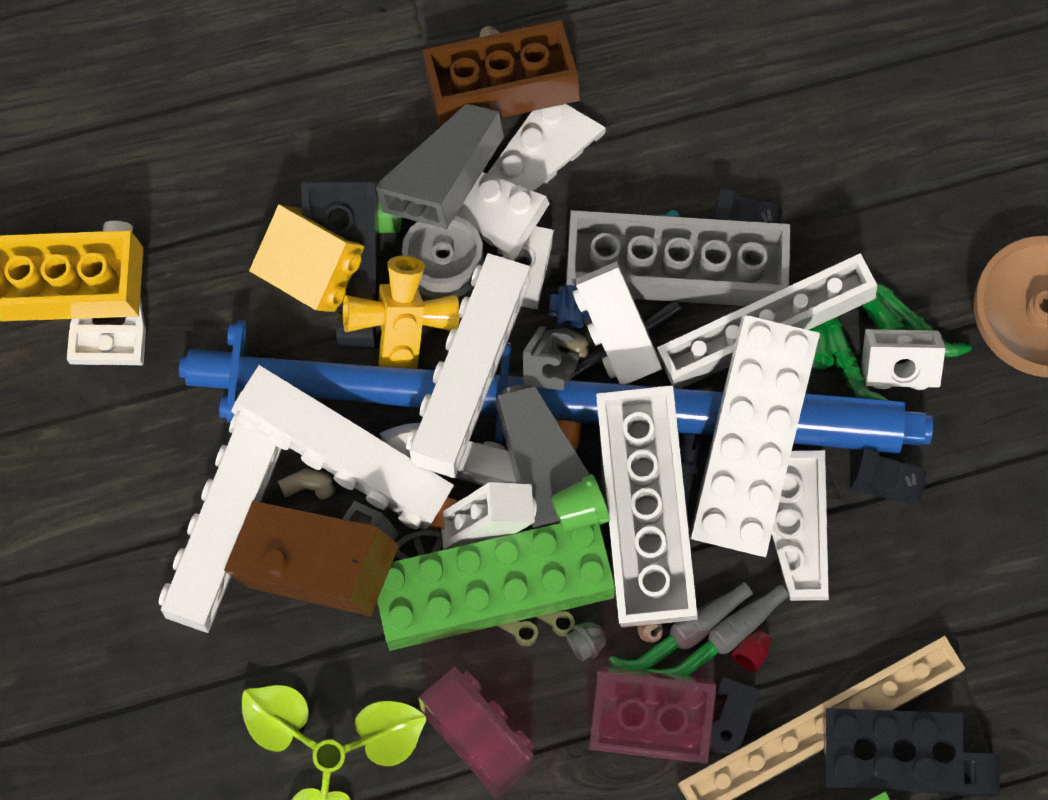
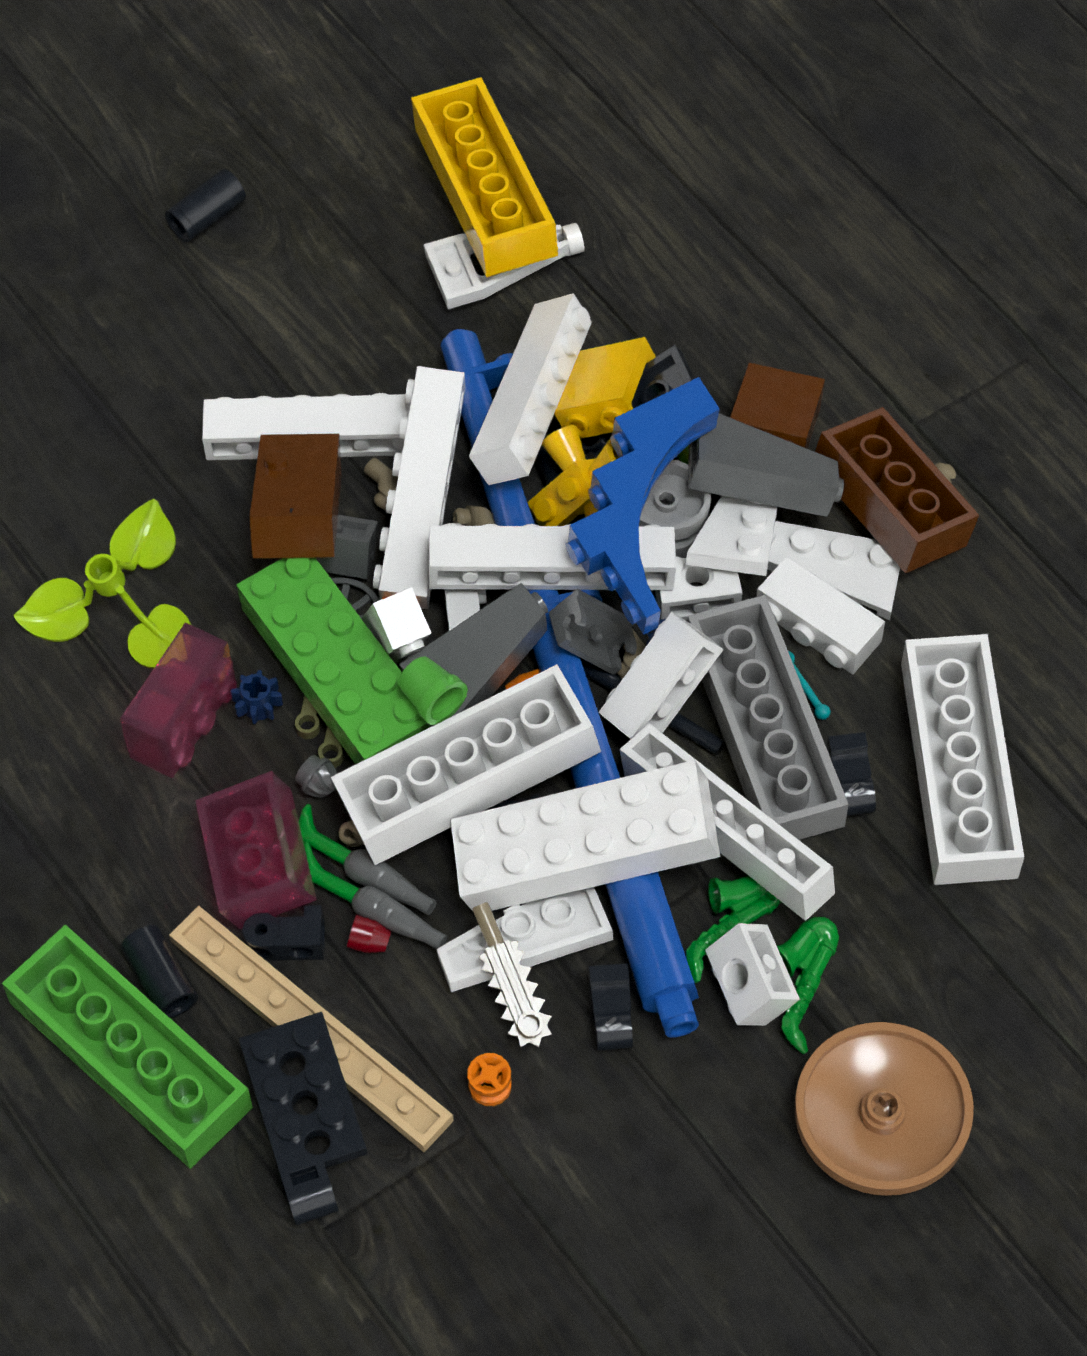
camera: 75 degrees right, 10 degrees down
none -> dark blue gear [231,670,283,724]
none -> dark tan arm [453,505,495,526]
none -> orange wheel [468,1053,512,1106]
none -> white brick [469,293,592,485]
none -> piece [472,902,552,1048]
none -> blue arch [566,377,719,635]
none -> reddish brown brick [730,363,825,449]
none -> white brick [757,556,885,674]
none -> white brick [901,634,1024,885]

